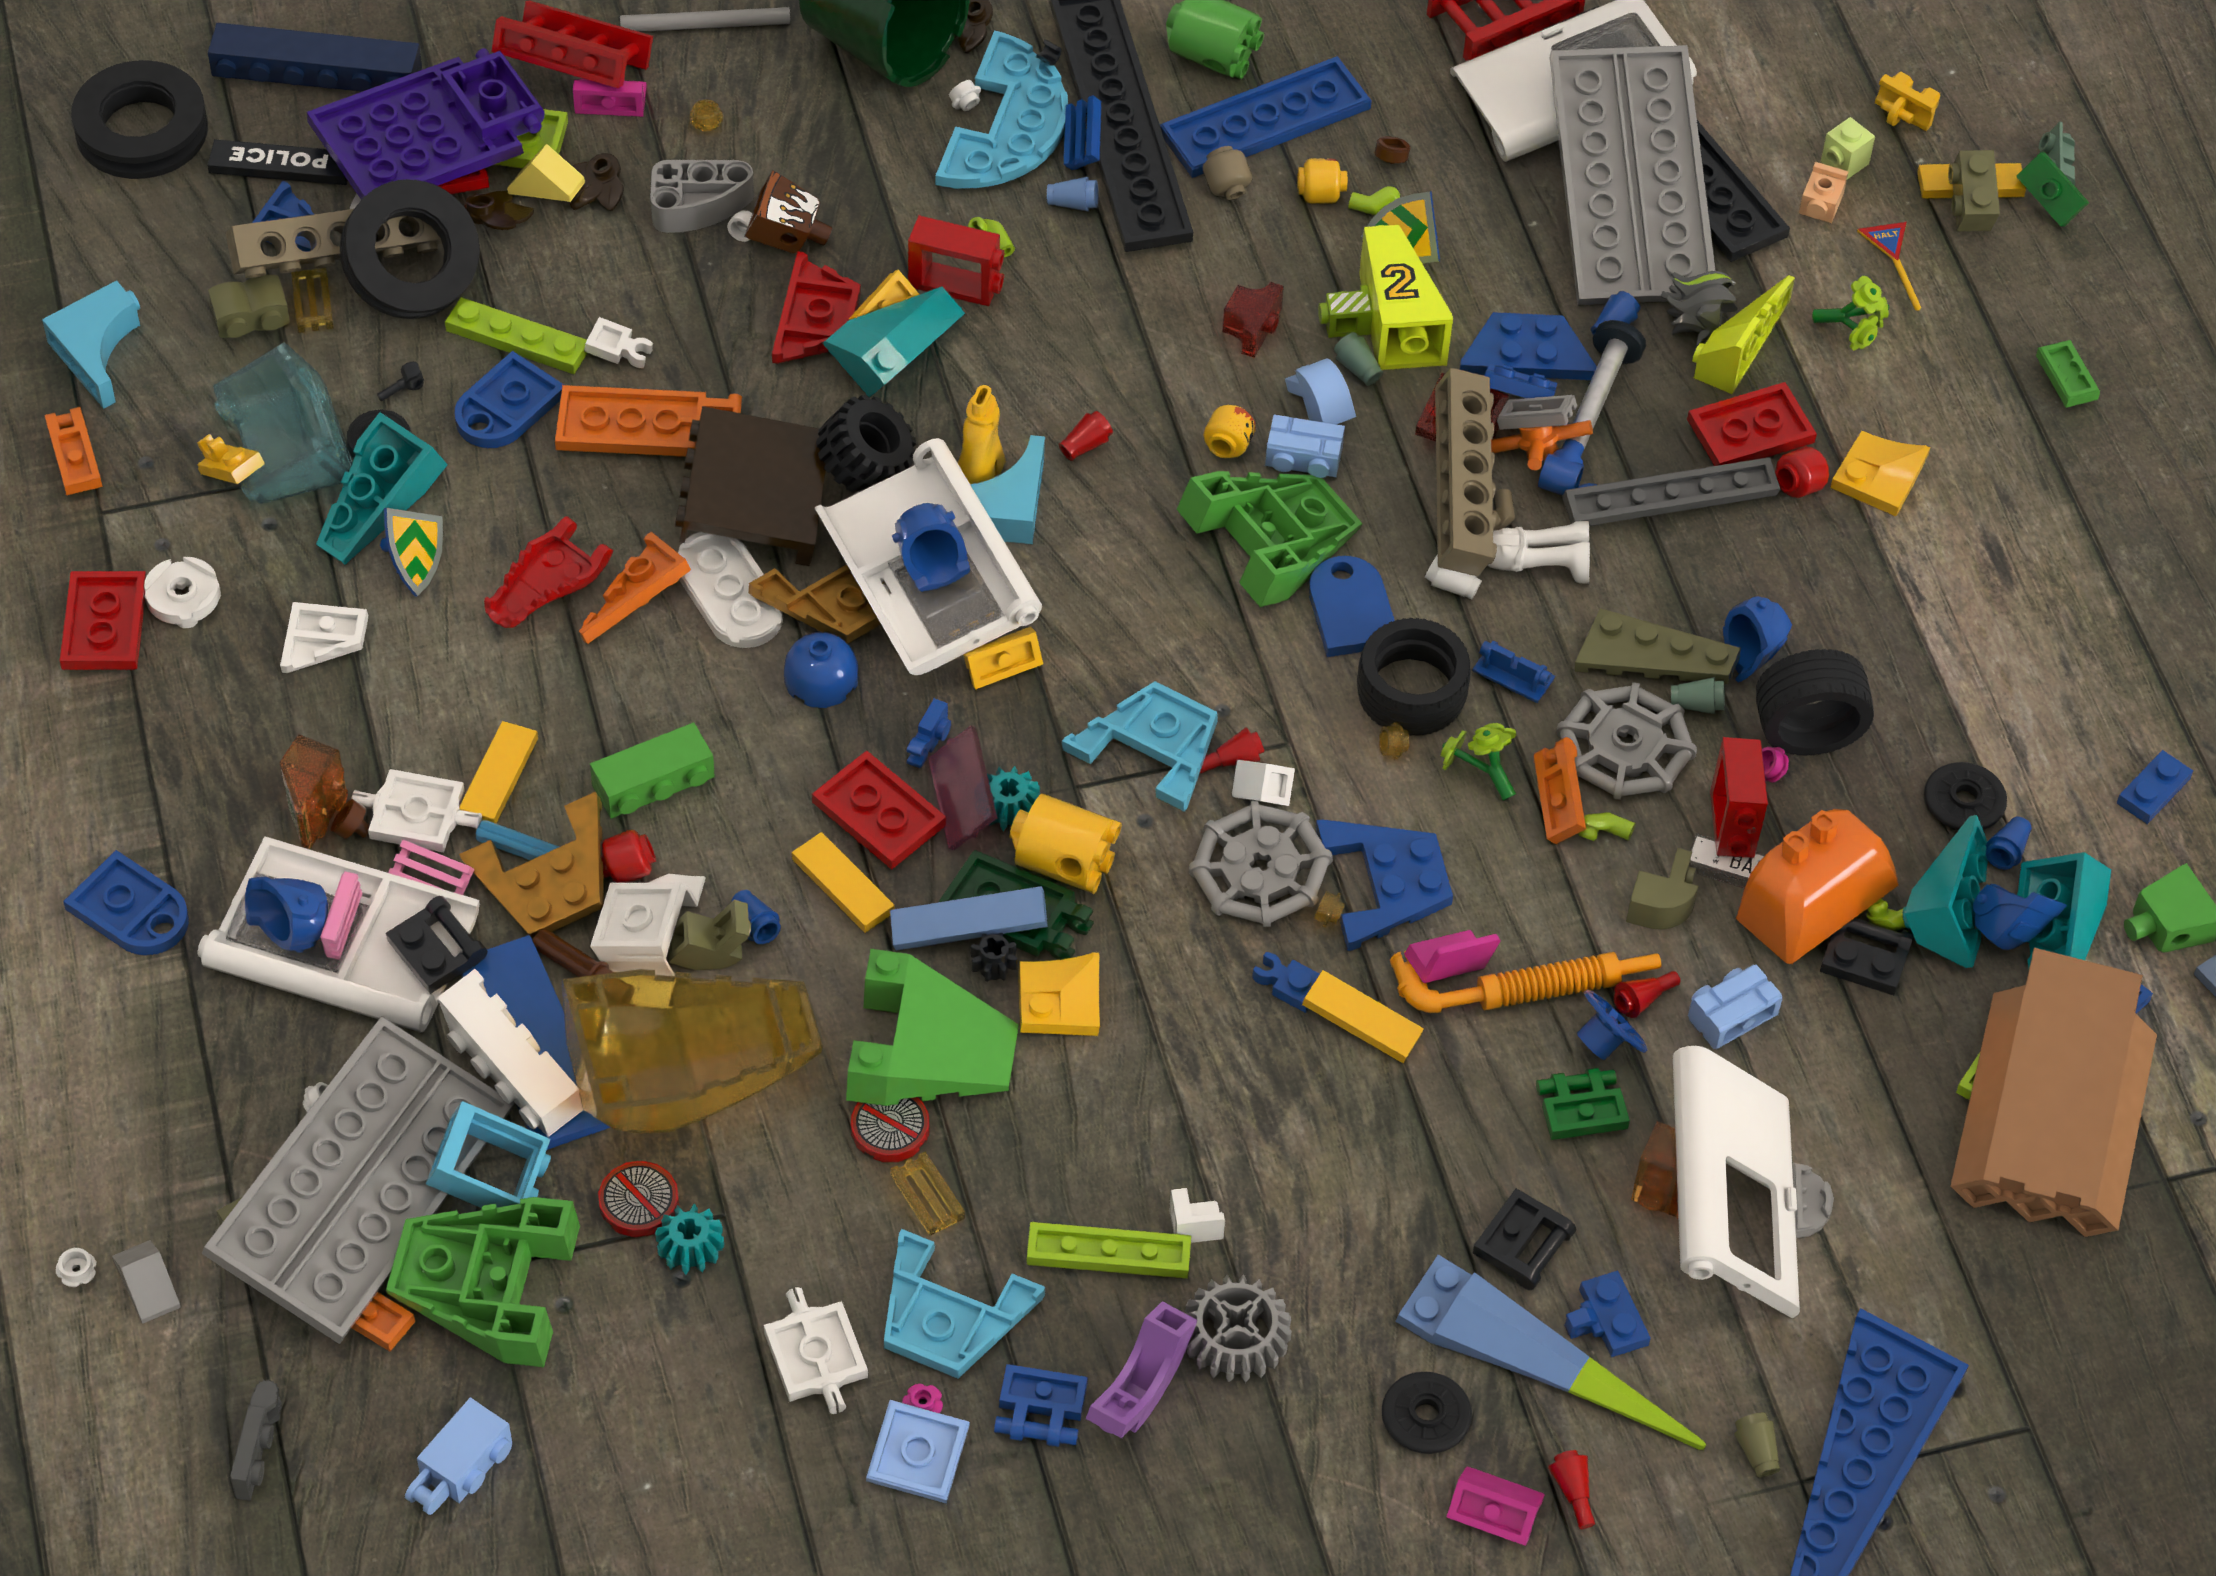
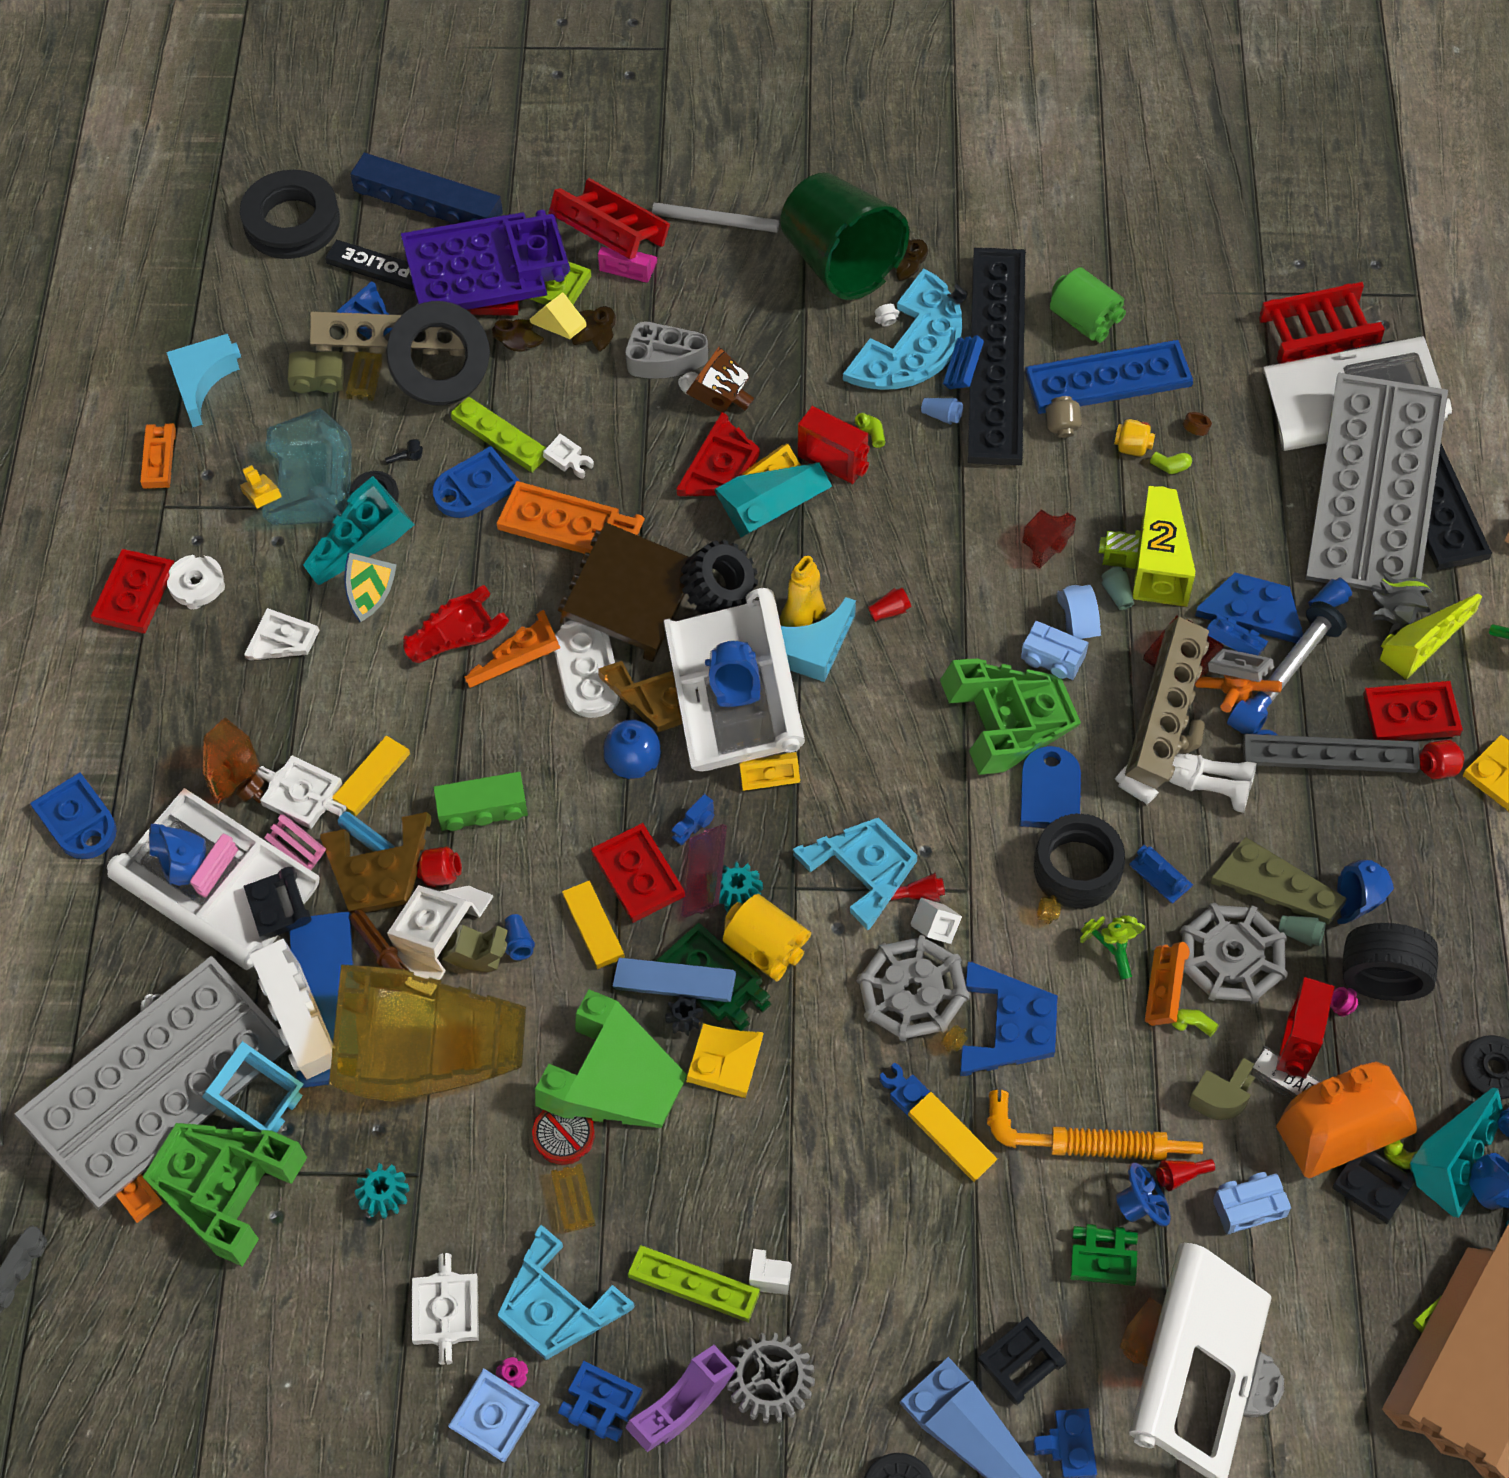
camera: 20 degrees right, 5 degrees up
light blue brick [405,1397,512,1515] -> none
tile [598,1161,679,1237] -> none
clear yellow plate [690,99,723,131] -> none
yellow head [1203,405,1256,458] -> none
shield [1361,191,1440,264] -> none
dark pink panel [1404,930,1501,983] -> none

